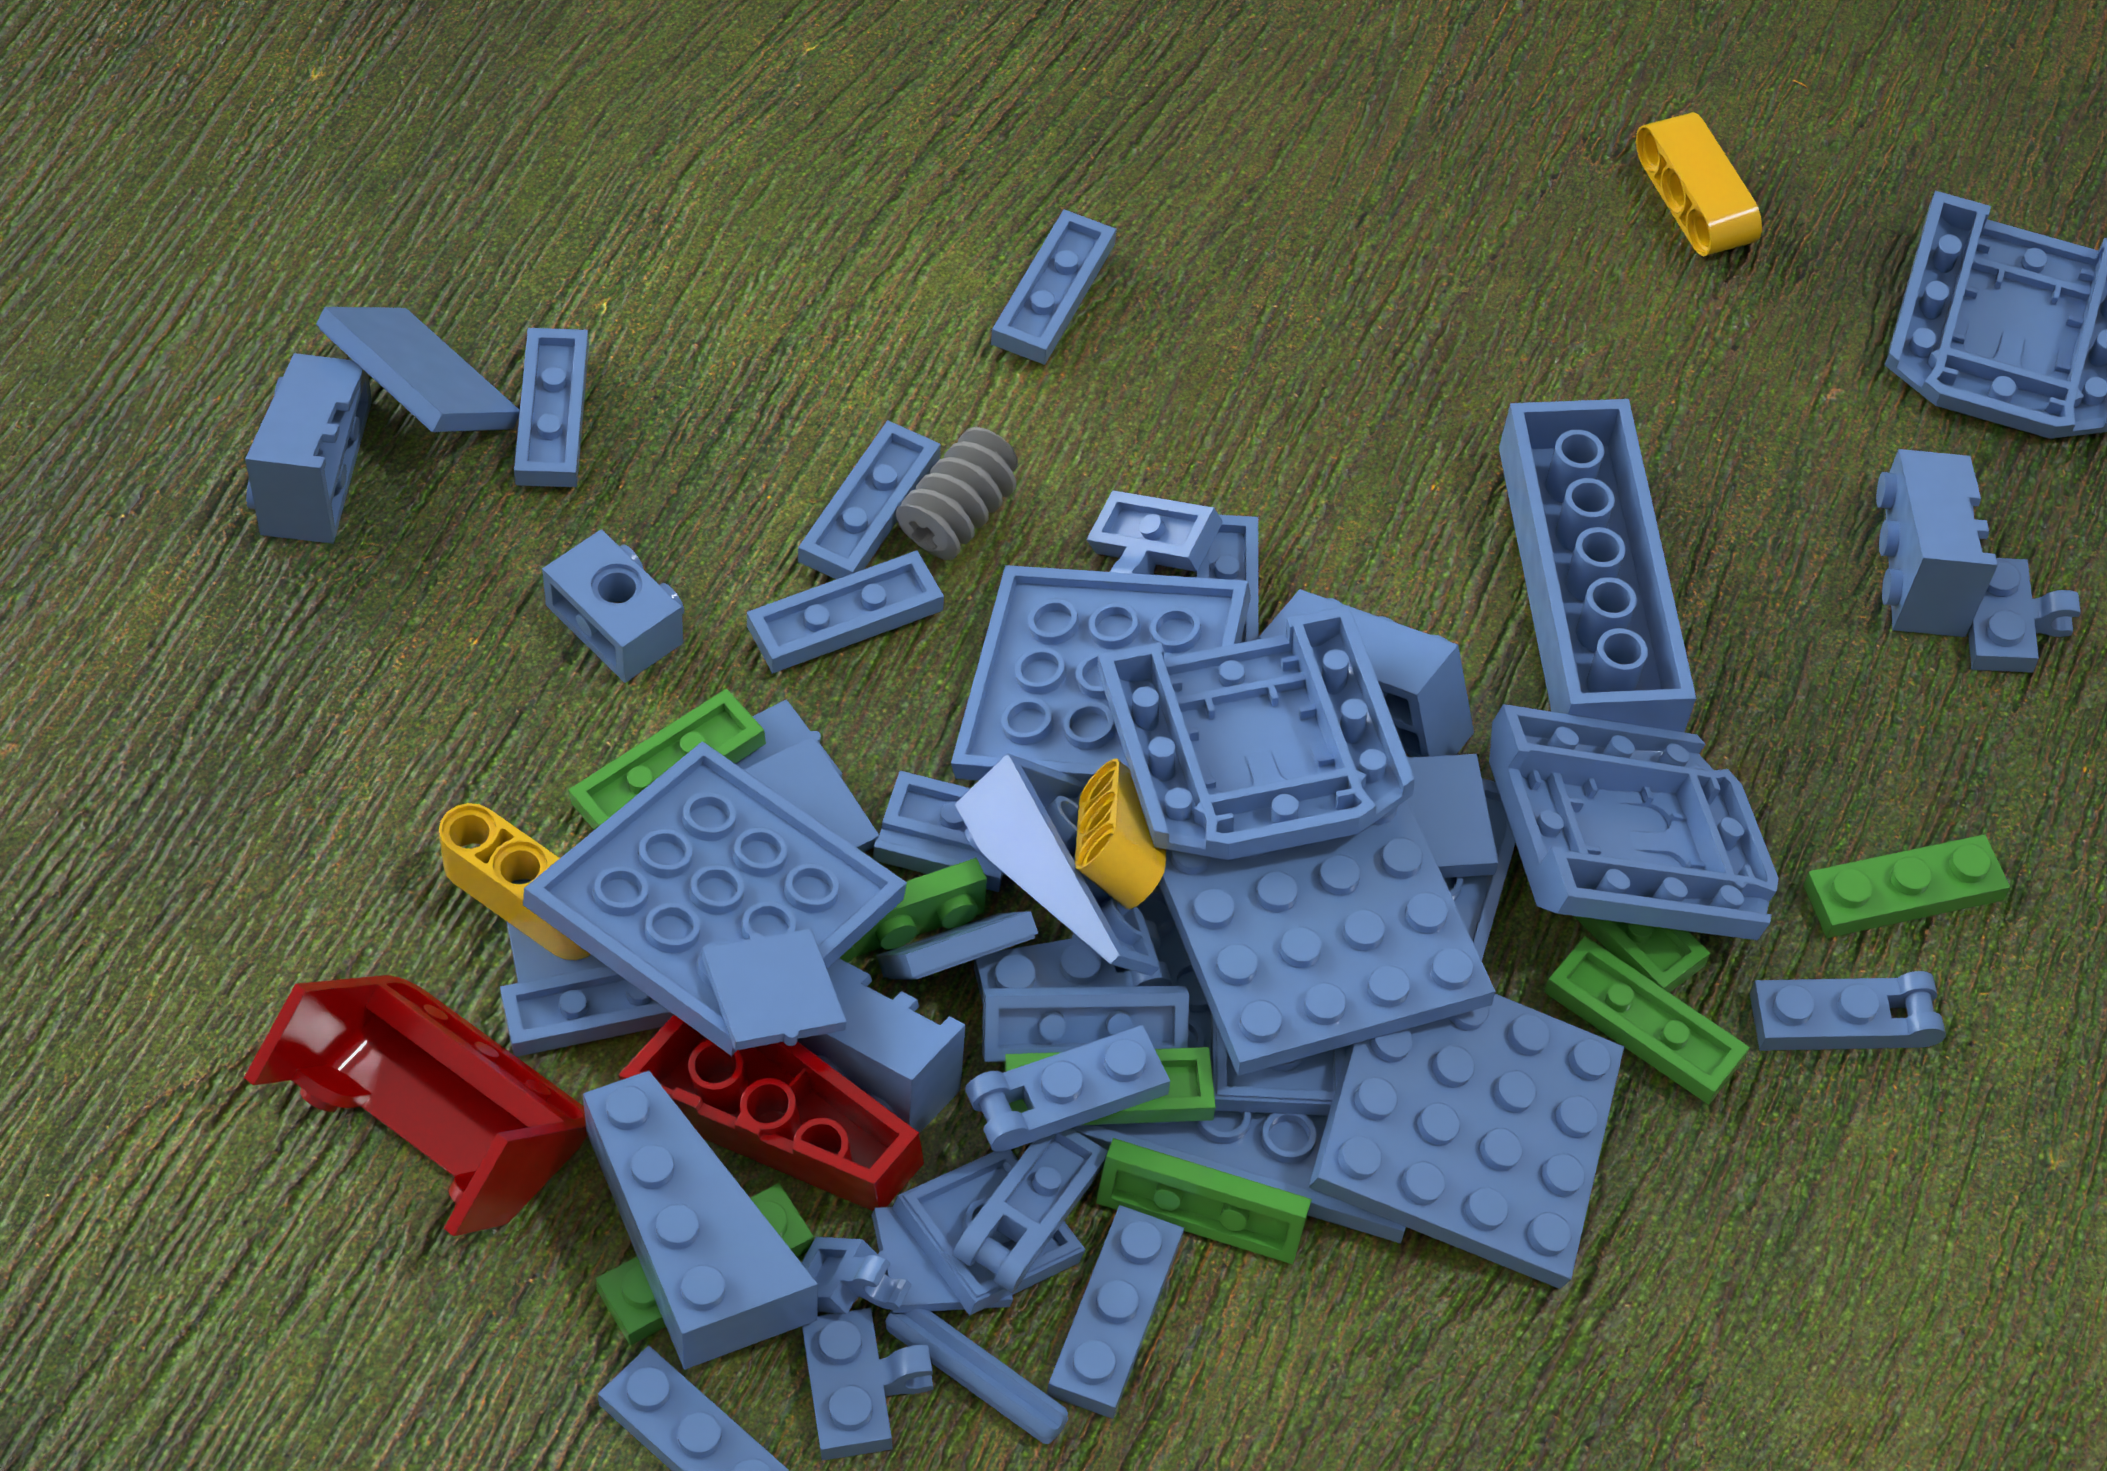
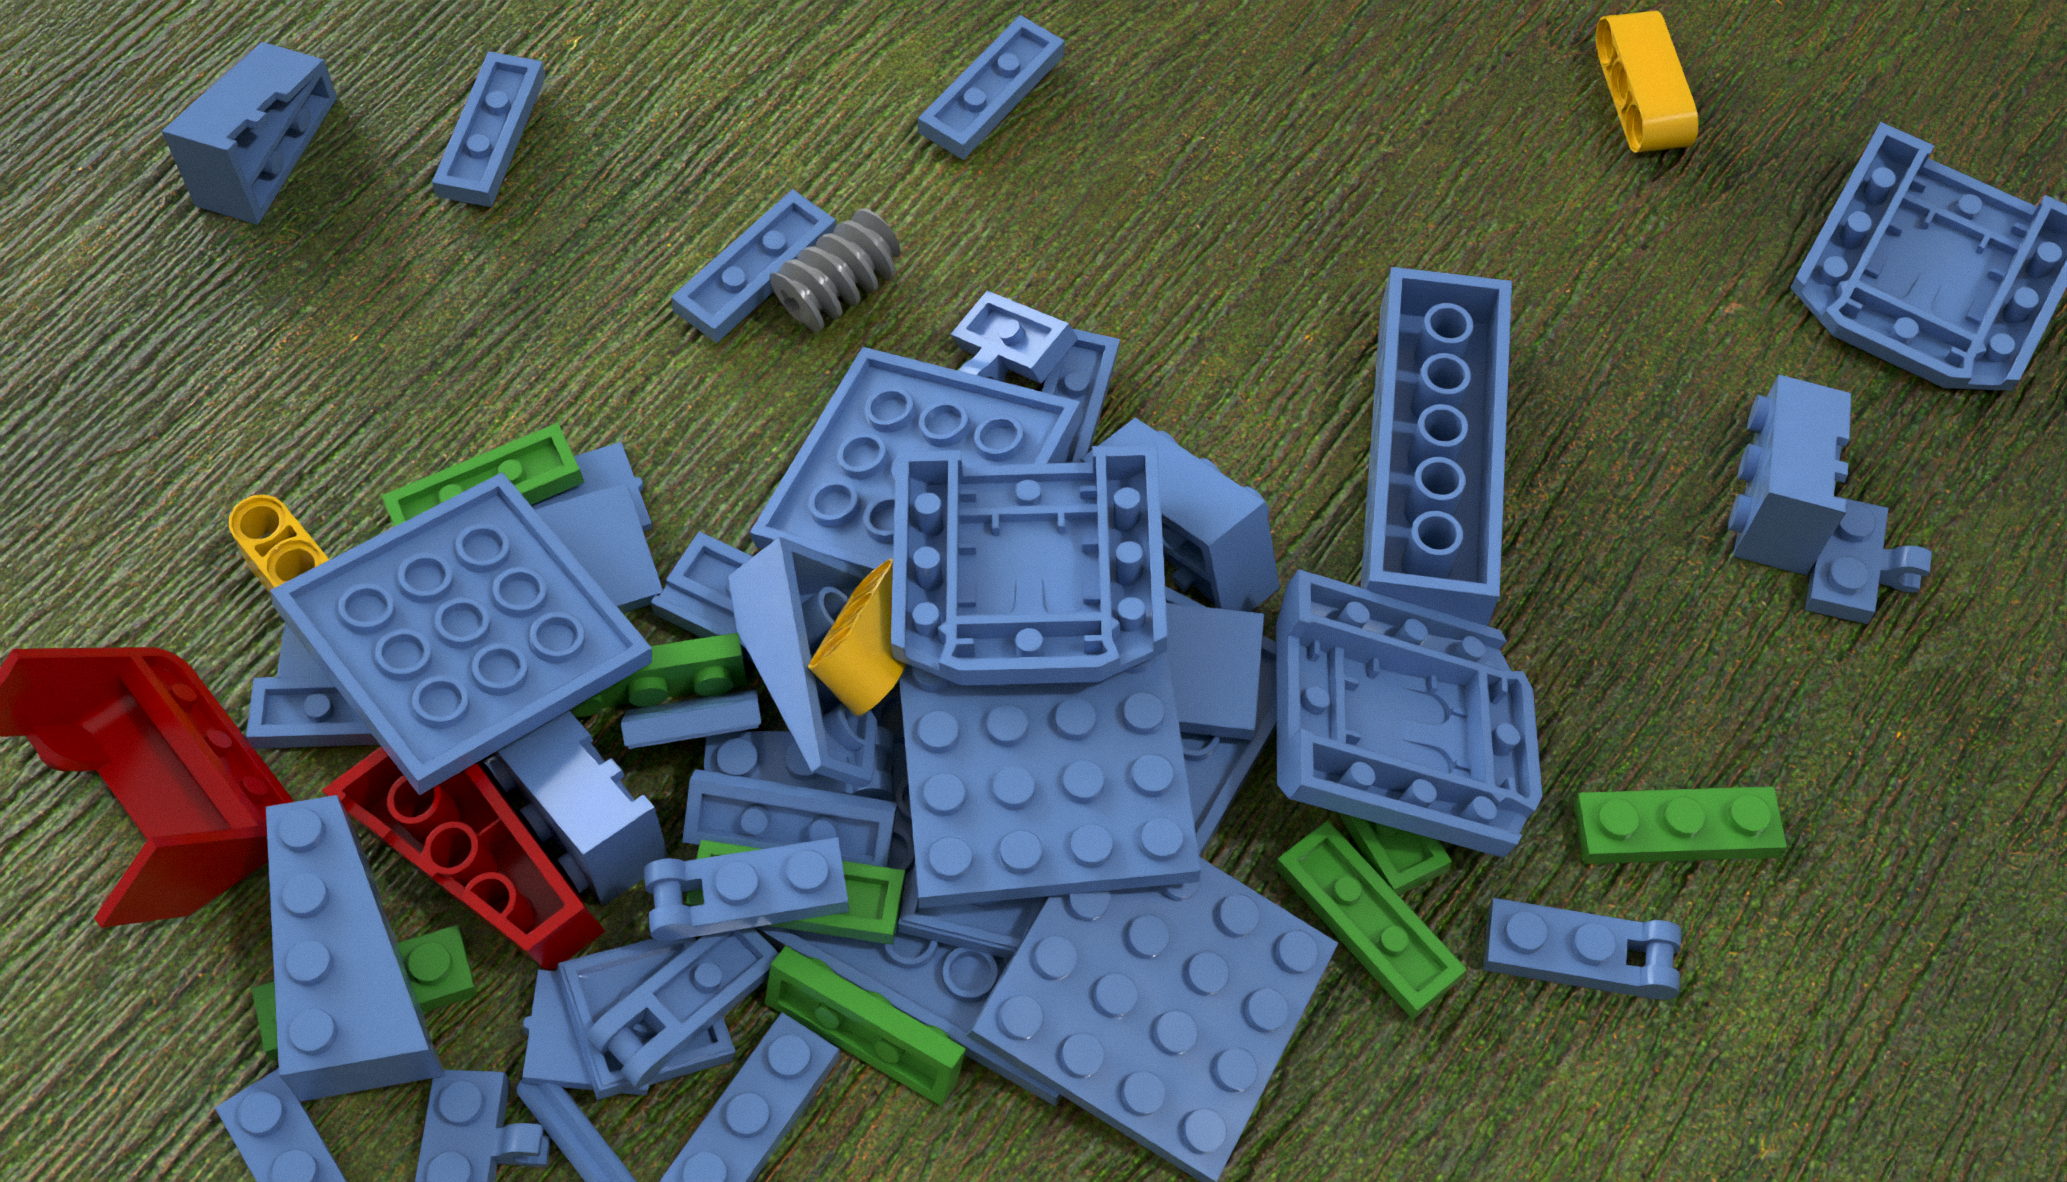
camera: 15 degrees right, 5 degrees up
medium blue tile [316,307,520,432] -> none
medium blue brick [542,529,684,683] -> none
medium blue piece [701,928,847,1051] -> none
medium blue plate [747,550,944,674] -> none
medium blue plate [802,1237,912,1314] -> none

